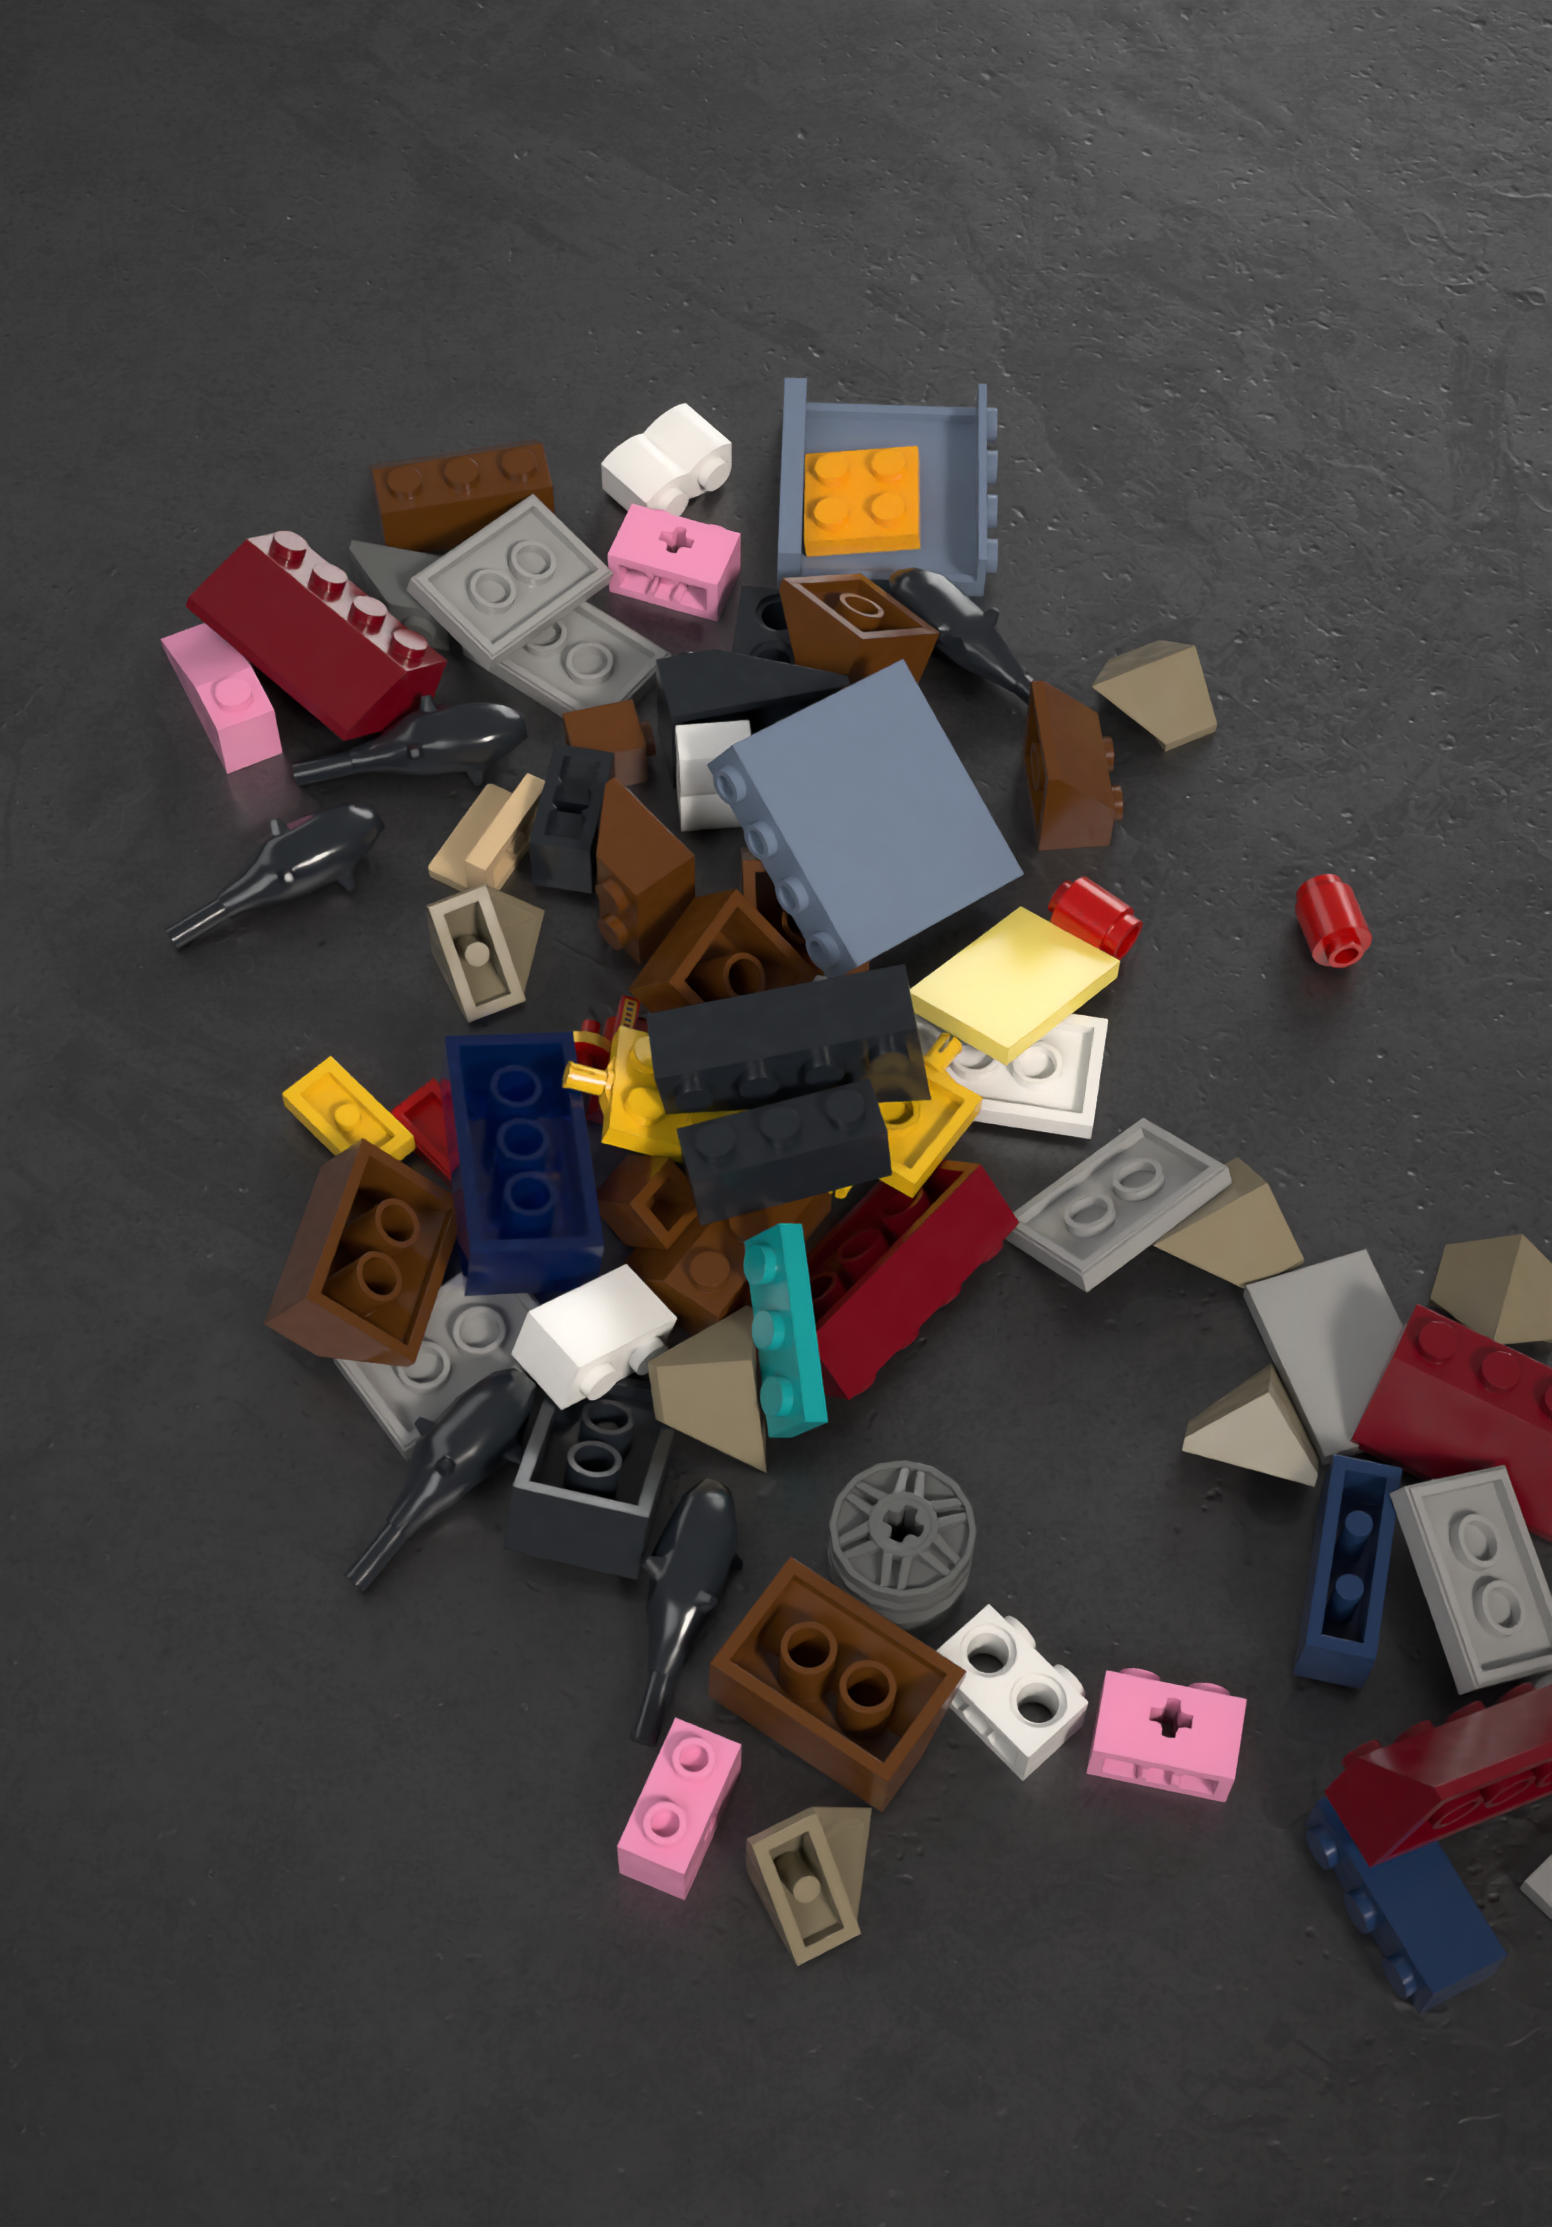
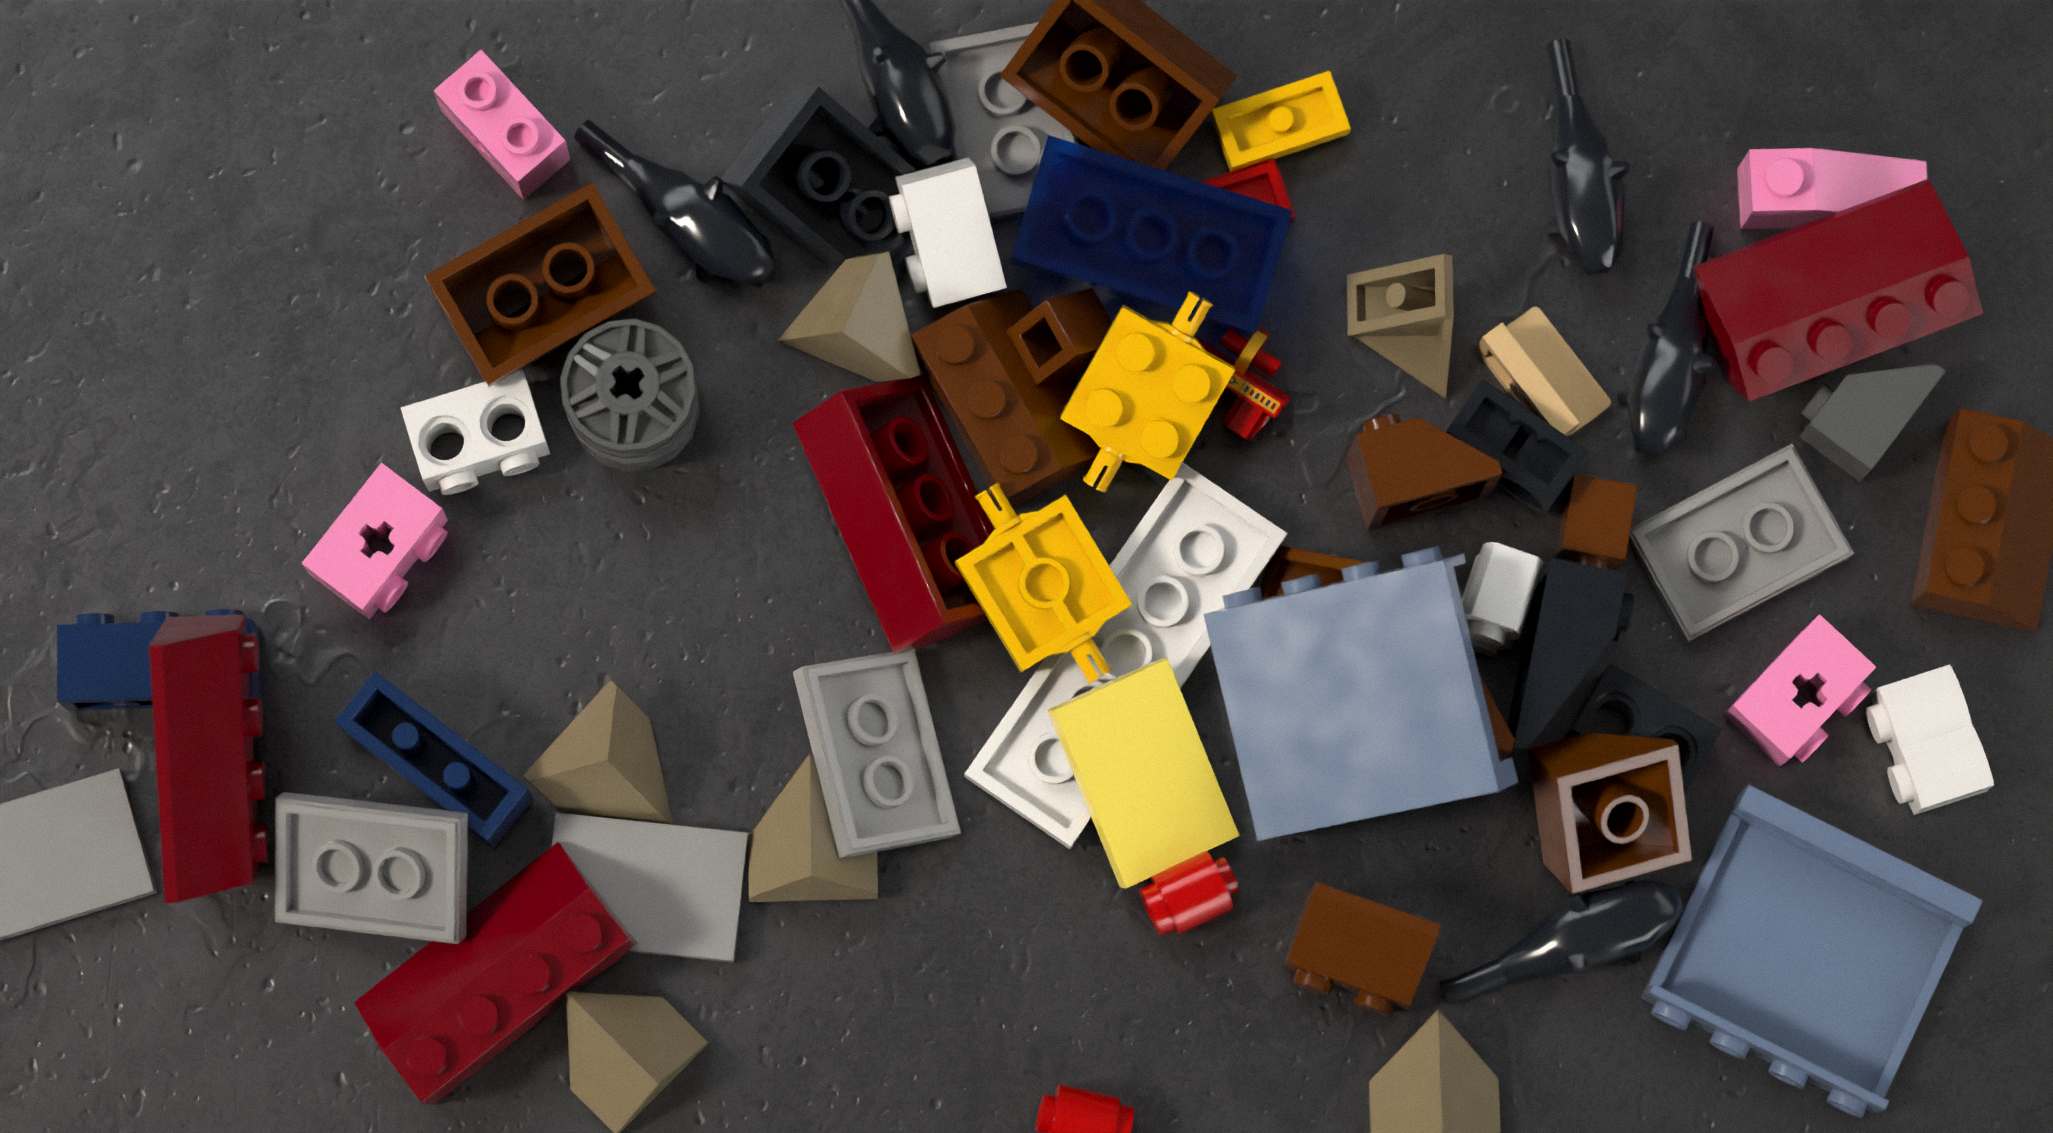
camera: 110 degrees right, 20 degrees up
light grey tile [406,494,613,671] -> none
reddish brown slope [628,888,818,1013] -> none
black wedge [646,964,931,1114] -> none
black brick [676,1078,892,1226] -> none
teal plate [744,1223,828,1438] -> none
dark tan slope [746,1807,872,1966] -> none
light orange plate [804,446,921,557] -> none

